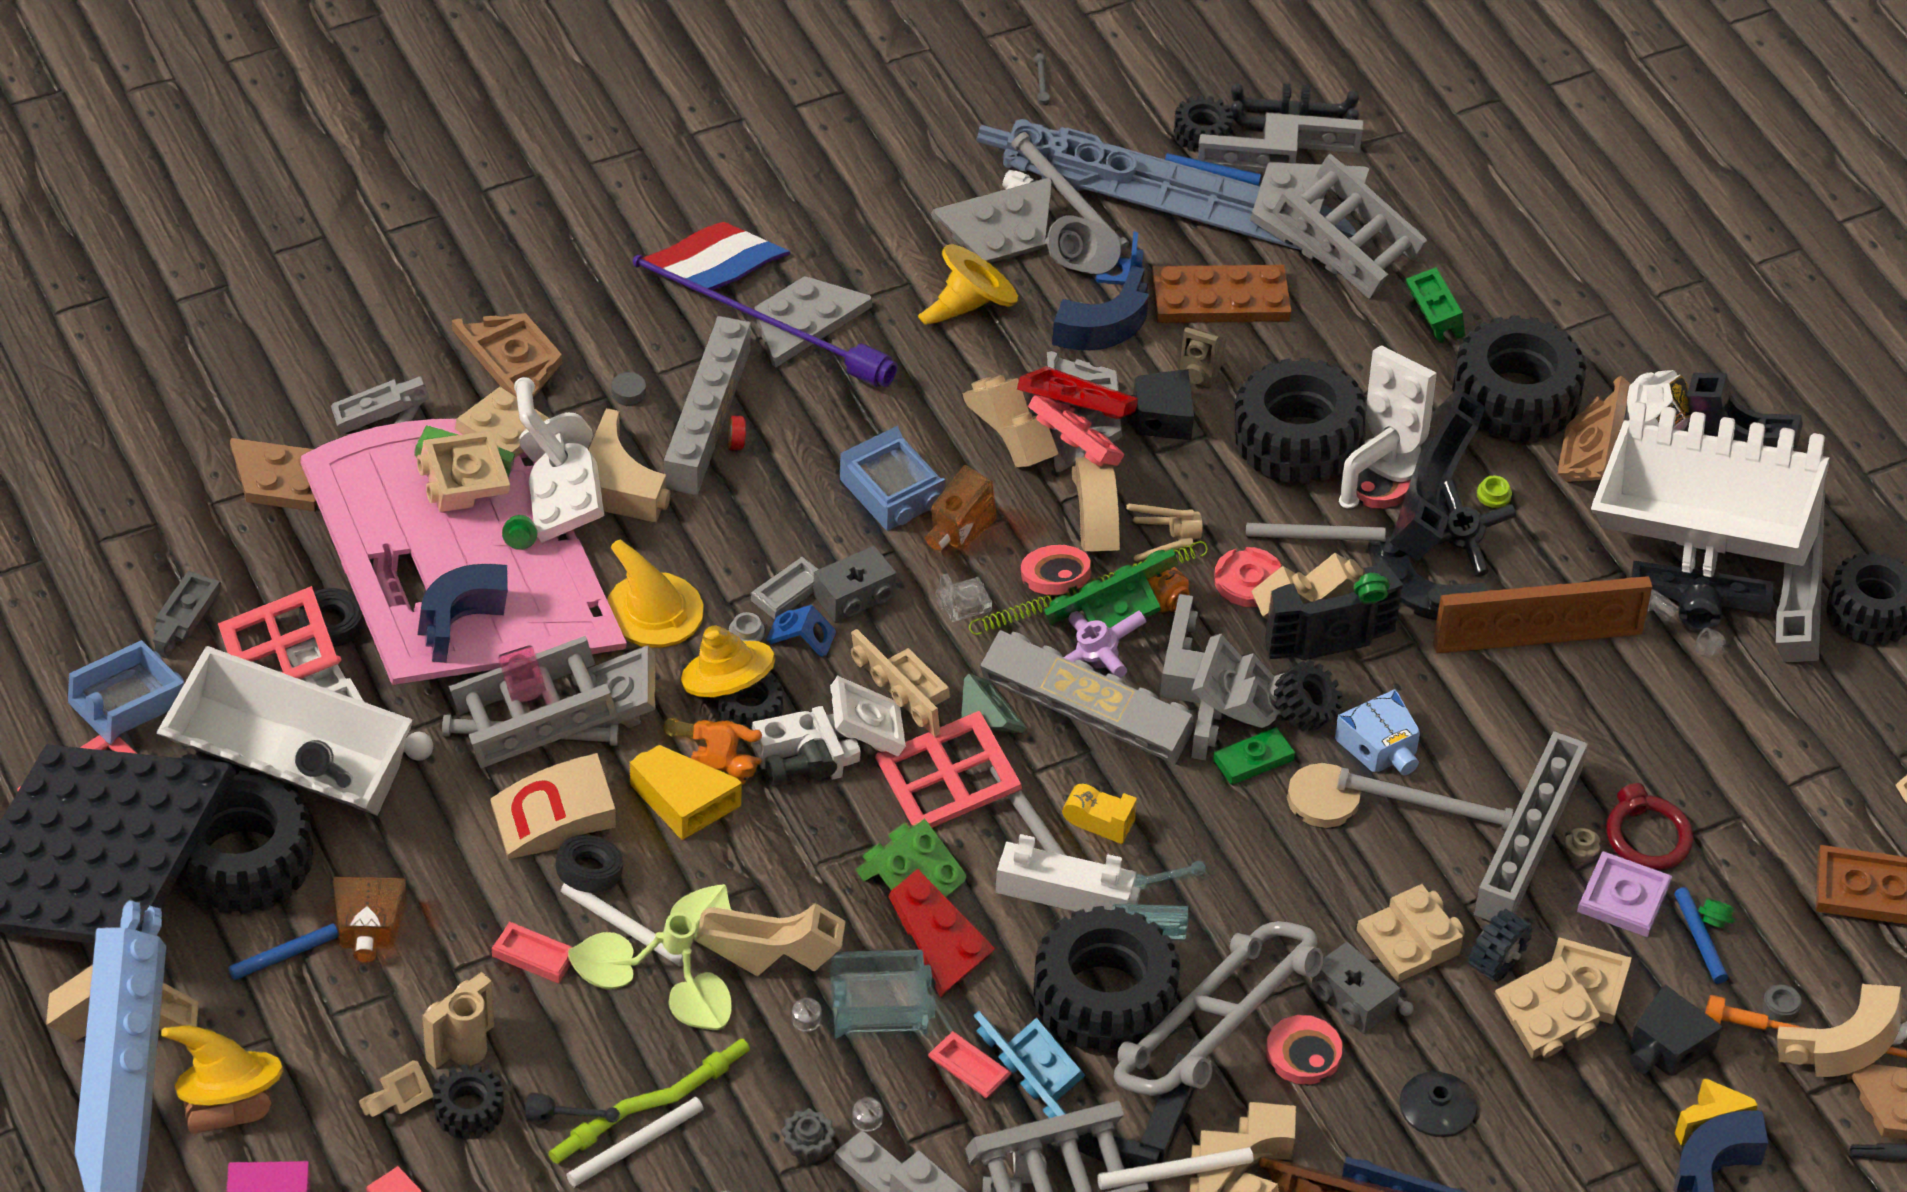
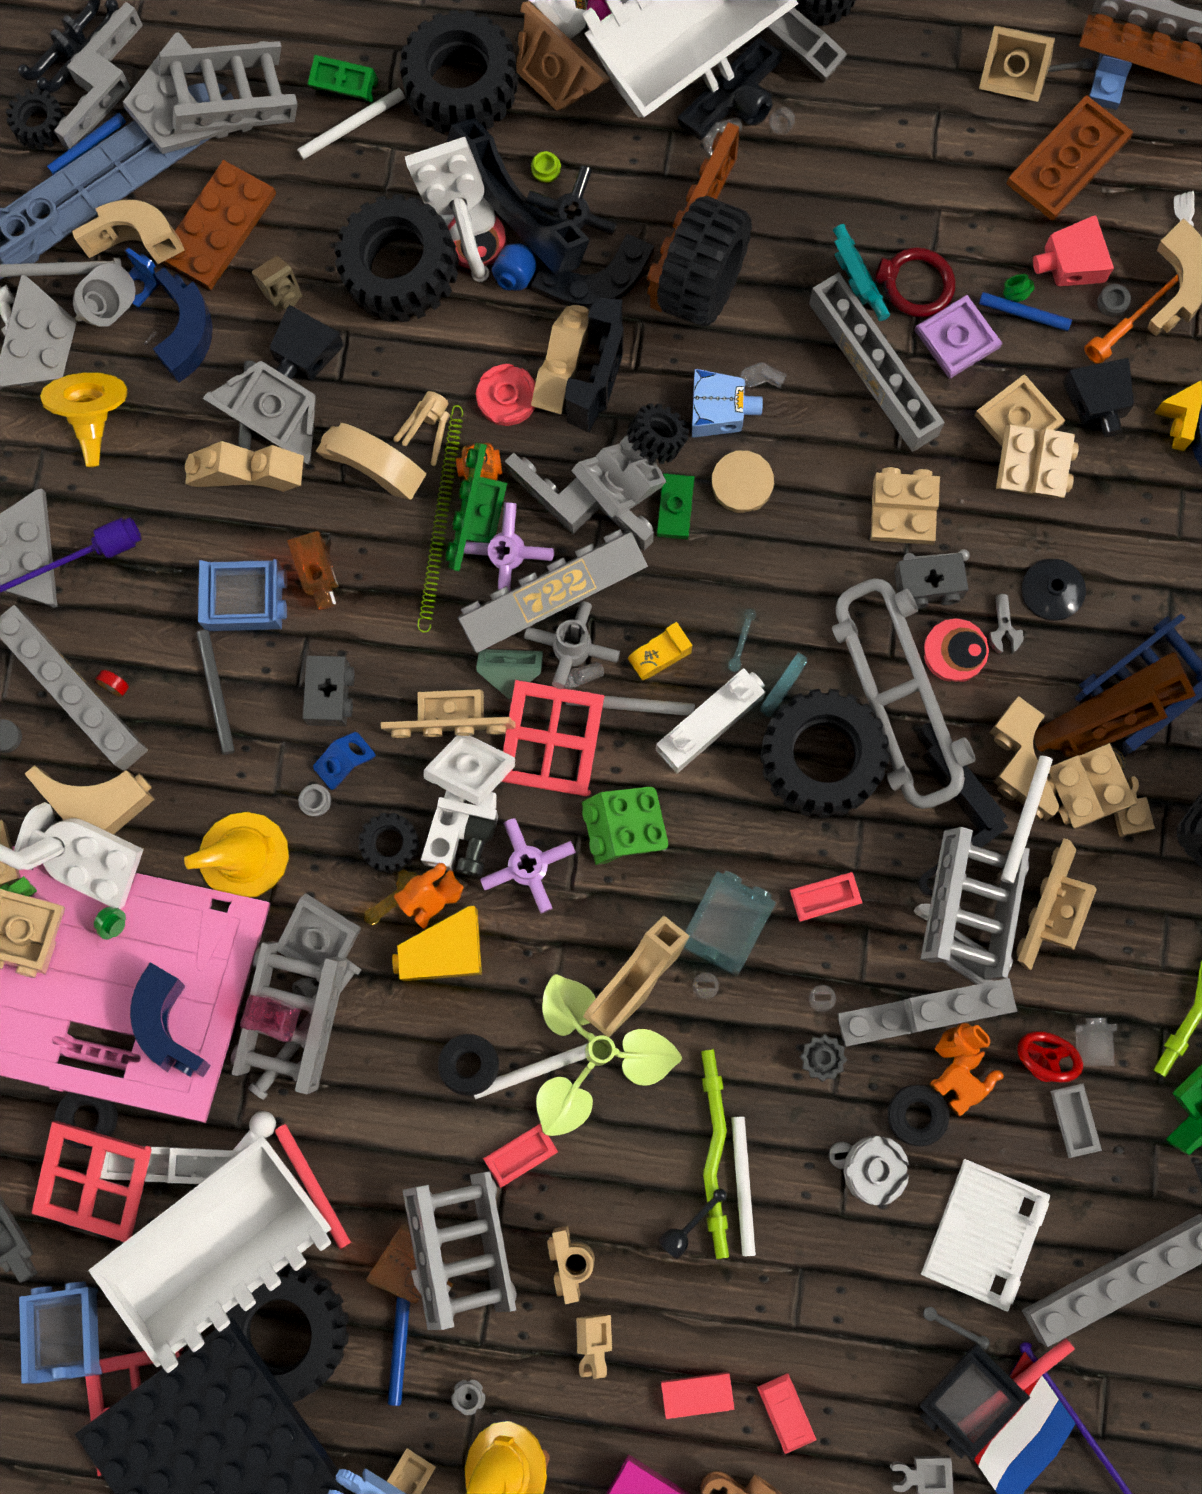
camera: 50 degrees left, 30 degrees up
black piece [295,740,353,788] -> none
black tyre [433,1064,504,1139] -> none
tan slope [491,753,616,859] -> none
yellow piece [681,625,775,697] -> none
light grey tile [751,557,819,620] -> none
red wing [889,869,995,998] -> none
clear bracket [936,574,992,622] -> none
dark azure bracket [973,1011,1086,1118] -> none
red wing [1017,366,1138,419] -> none
coral tile [1021,545,1091,595] -> none
coral wing [1028,395,1125,466] -> none
light grey bar [1246,523,1387,542] -> none
light grey bar [1337,768,1513,830] -> none
green plate [1353,573,1390,603] -> none
black wheel [1468,909,1533,982] -> none
dark tan plate [1564,828,1601,862] -> none
none -> tan arch [72,200,185,264]
none -> dark grey bar [196,630,235,755]
none -> coral bar [274,1124,351,1250]
none -> white bar [297,88,405,160]
none -> light grey fence [403,1171,517,1330]
none -> light grey plate [451,1380,486,1415]
none -> lavender bar [480,818,576,914]
none -> blue head [492,244,537,291]
none -> light grey bar [524,601,620,689]
none -> clear arm [564,662,604,690]
none -> black tyre [657,196,752,327]
none -> clear arm [740,362,787,388]
none -> teal plate [833,224,891,321]
none -> light grey bar [988,594,1024,655]
none -> coral torso [1033,215,1114,286]

